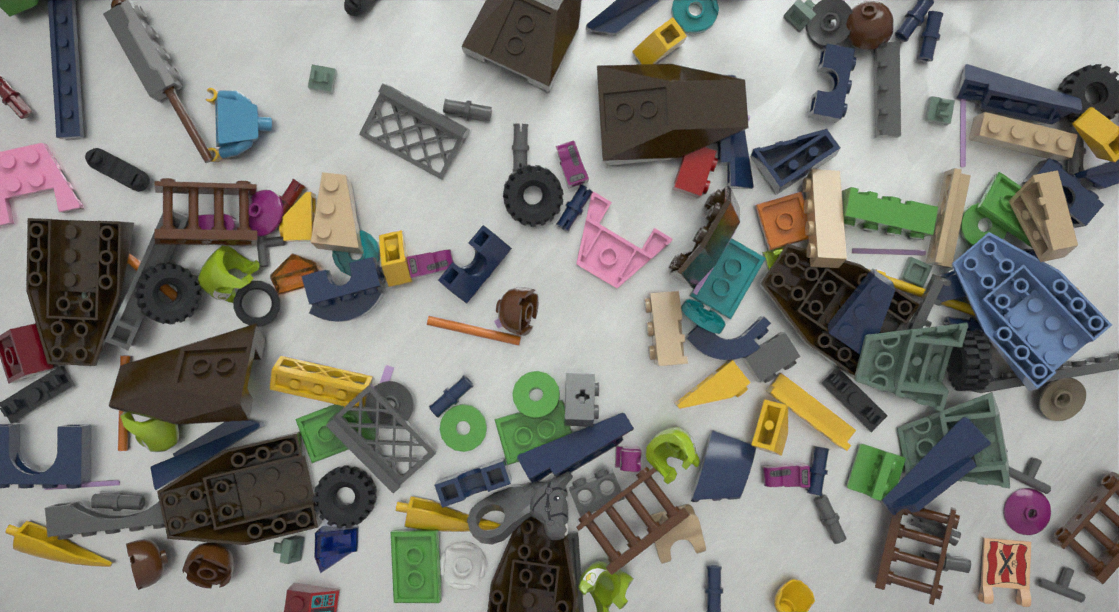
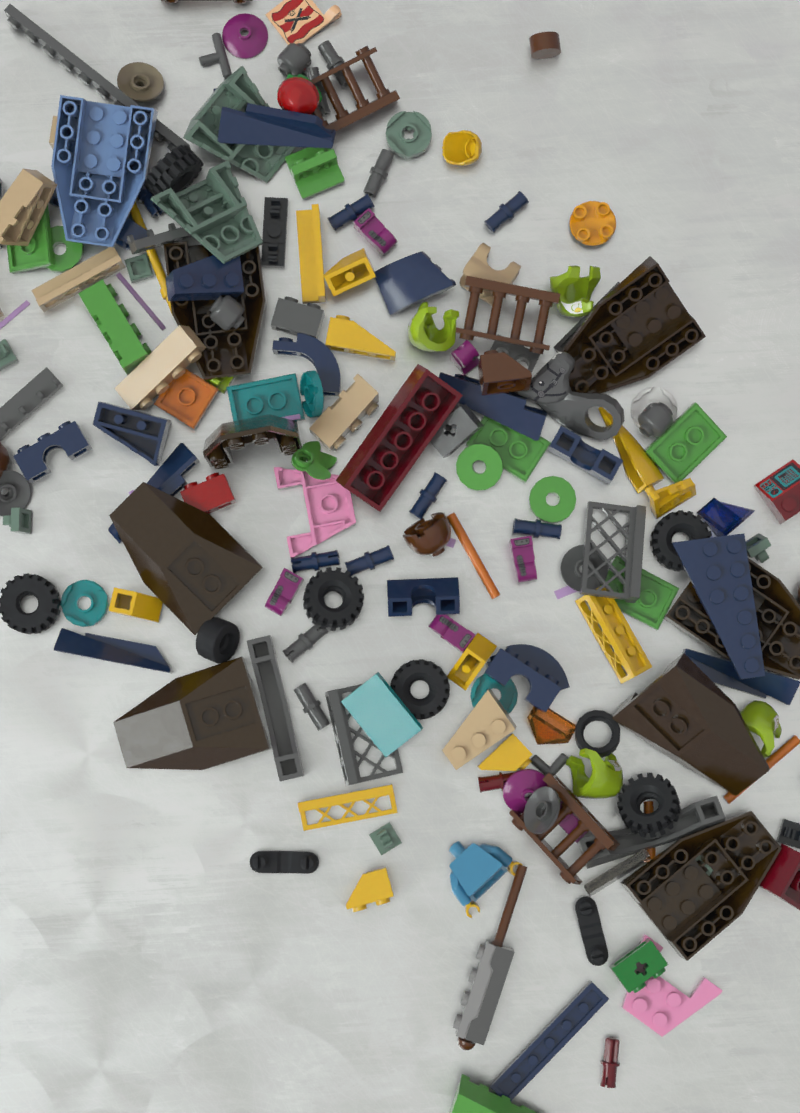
camera: 130 degrees left, 5 degrees down
none -> black tyre [196,617,240,663]
none -> dark grey head [209,295,245,331]
none -> dark grey arch [247,635,304,782]
none -> dark grey head [277,43,311,77]
none -> red hair [277,74,322,114]
none -> bright green plate [291,441,337,480]
none -> yellow fence [298,784,398,831]
none -> dark red brick [336,364,463,512]
none -> tile [341,672,423,757]
none -> dark blue pin [345,545,394,576]
none -> yellow slope [346,867,394,912]
none -> sand green plate [386,111,432,159]
none -> black tyre [390,659,450,720]
none -> dark blue pin [409,472,447,520]
none -> reddish brown slope [478,350,532,396]
none -> magenta leg [509,536,537,583]
none -> dark grey dish [524,787,560,834]
none -> clear smoke tile [584,849,652,897]
none -> green brick [609,938,668,993]
none -> dark grey head [638,402,673,438]
none -> yellow wing [649,478,696,519]
none -> dark blue wing [672,533,765,680]

